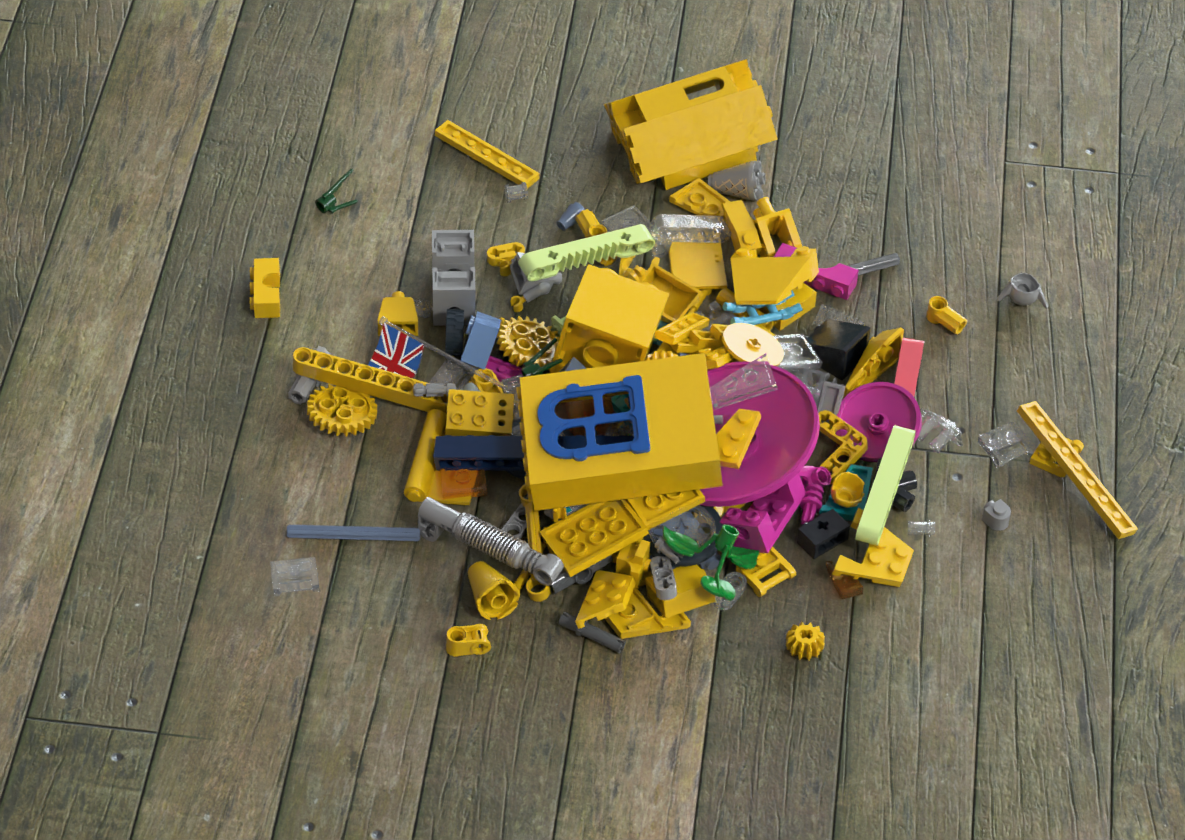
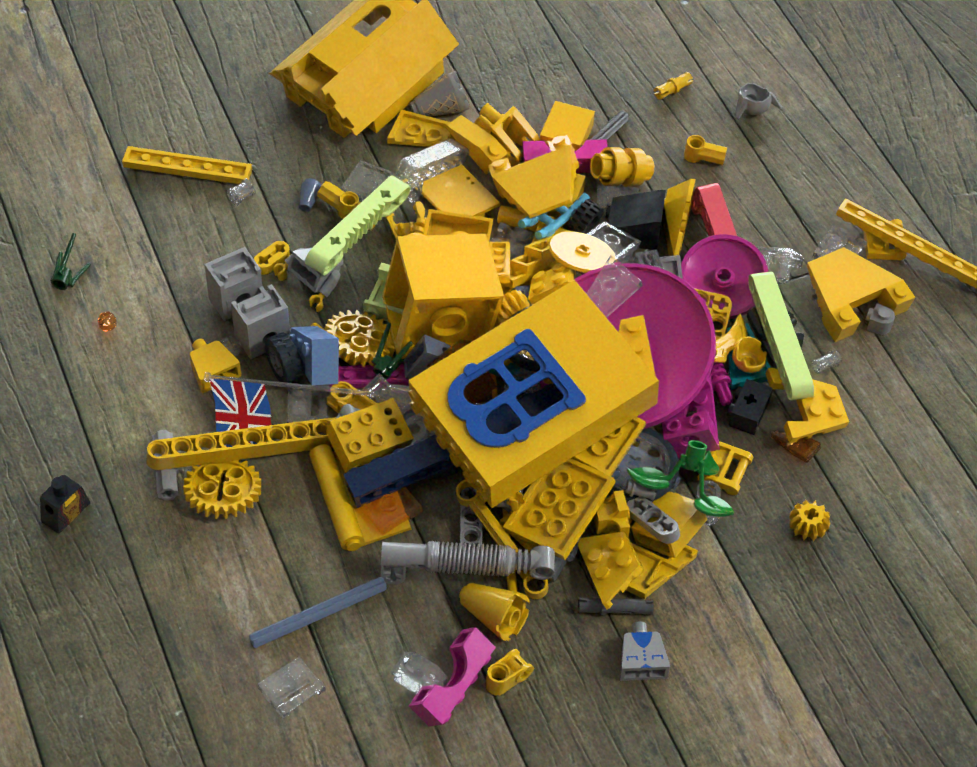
camera: 30 degrees left, 5 degrees up
yellow arch [250,258,280,318] -> none
light grey axle [413,383,456,396] -> none
none -> black torso [40,475,90,534]
none -> clear orange hinge [98,311,117,331]
none -> clear slope [391,651,447,694]
none -> dark pink arch [409,627,496,726]
none -> yellow brick [540,101,595,151]
none -> black tyre [567,199,604,235]
none -> yellow piece [590,147,654,187]
none -> light grey torso [620,622,670,681]
none -> yellow pin [654,72,693,100]
none -> yellow piece [714,314,748,363]
none -> yellow wedge [807,247,915,342]

